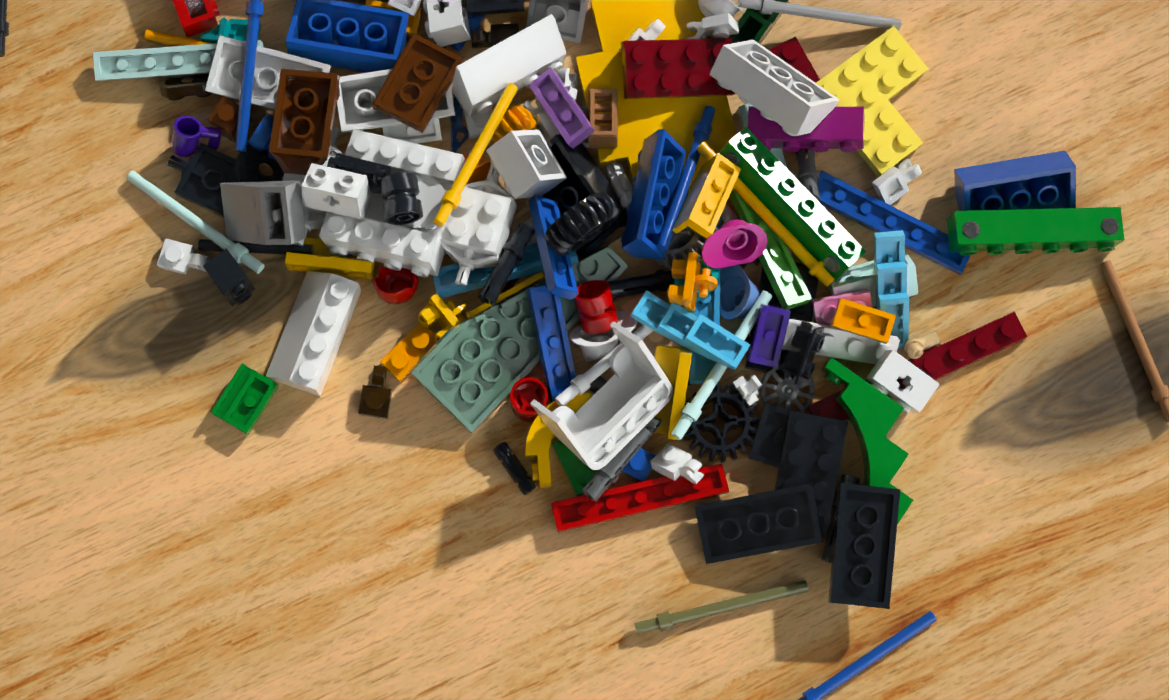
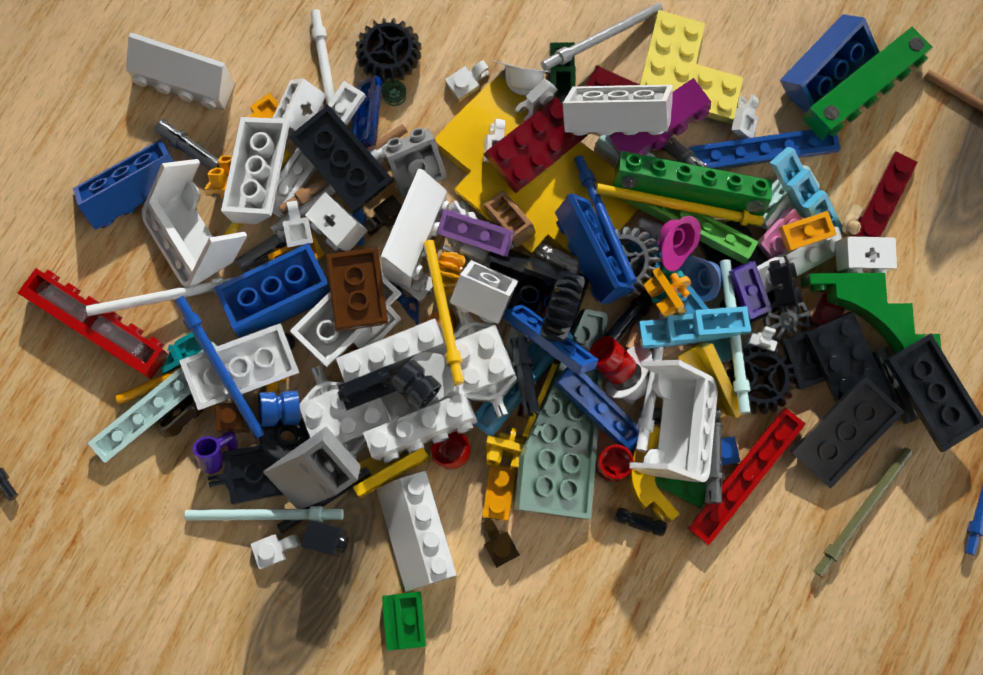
camera: 35 degrees left, 0 degrees up
reddish brown slope [269,69,340,175] -> none
white brick [301,163,371,219] -> none
white plate [650,443,704,484] -> none
yellow panel [672,153,741,239] -> none

